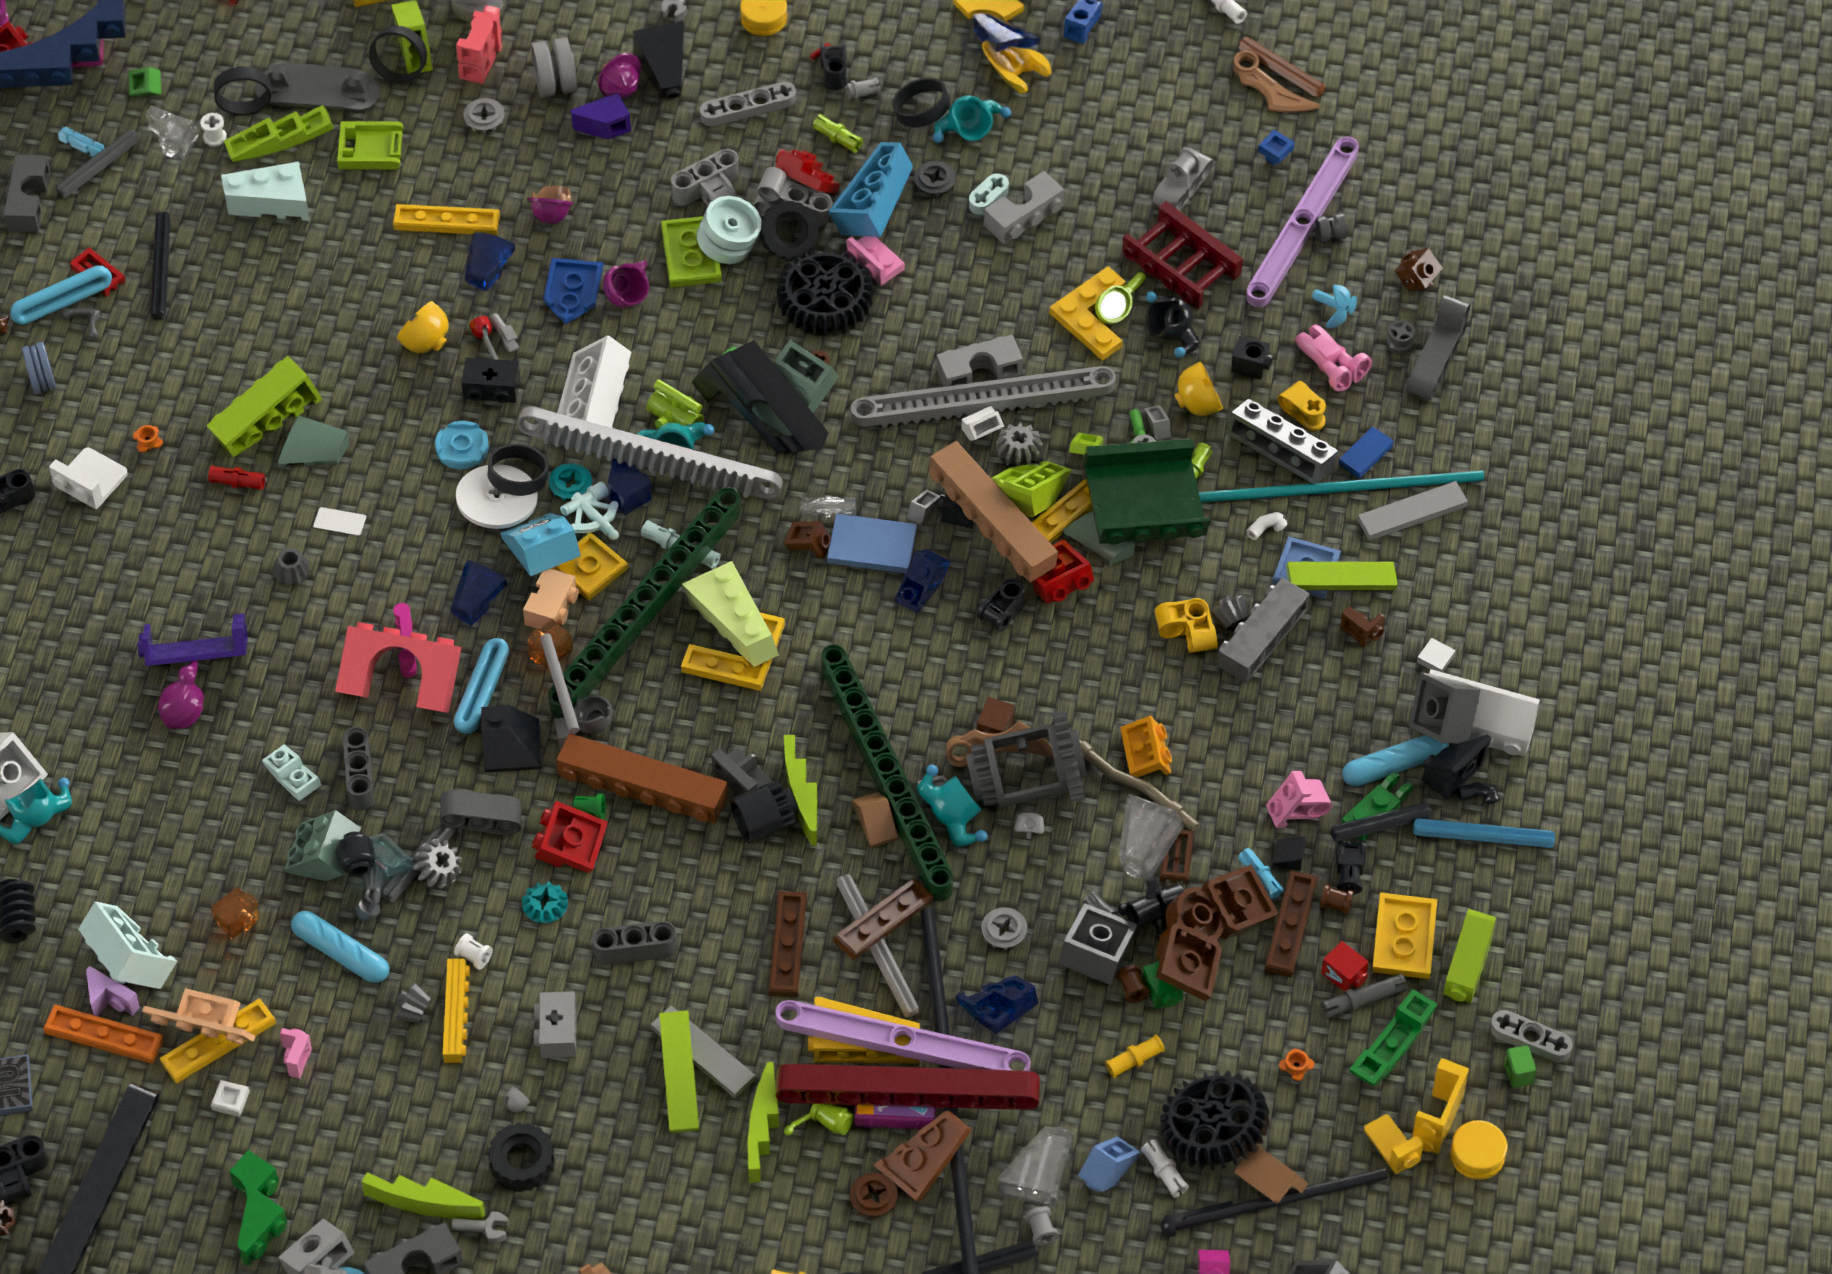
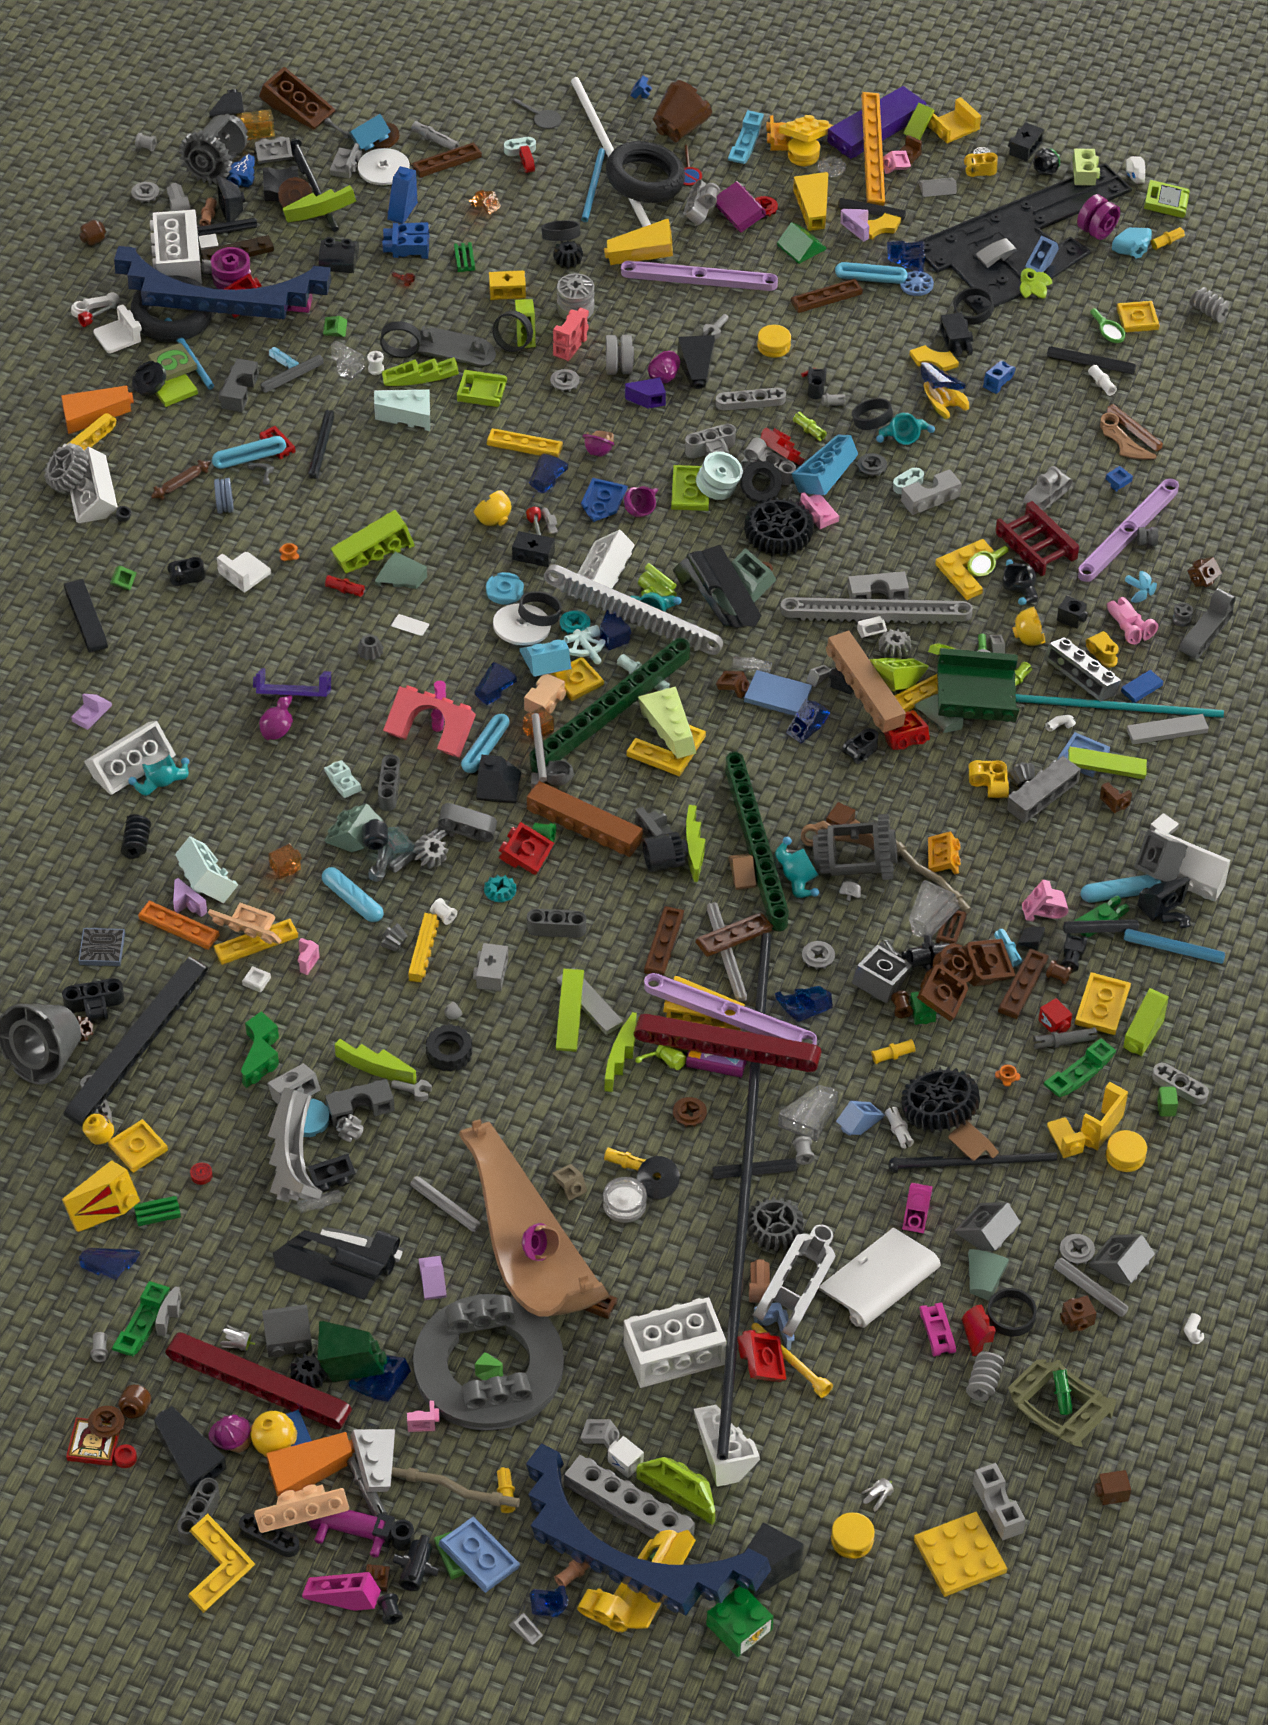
camera: 10 degrees right, 5 degrees down
dark orange wing [874,1111,972,1202] -> none

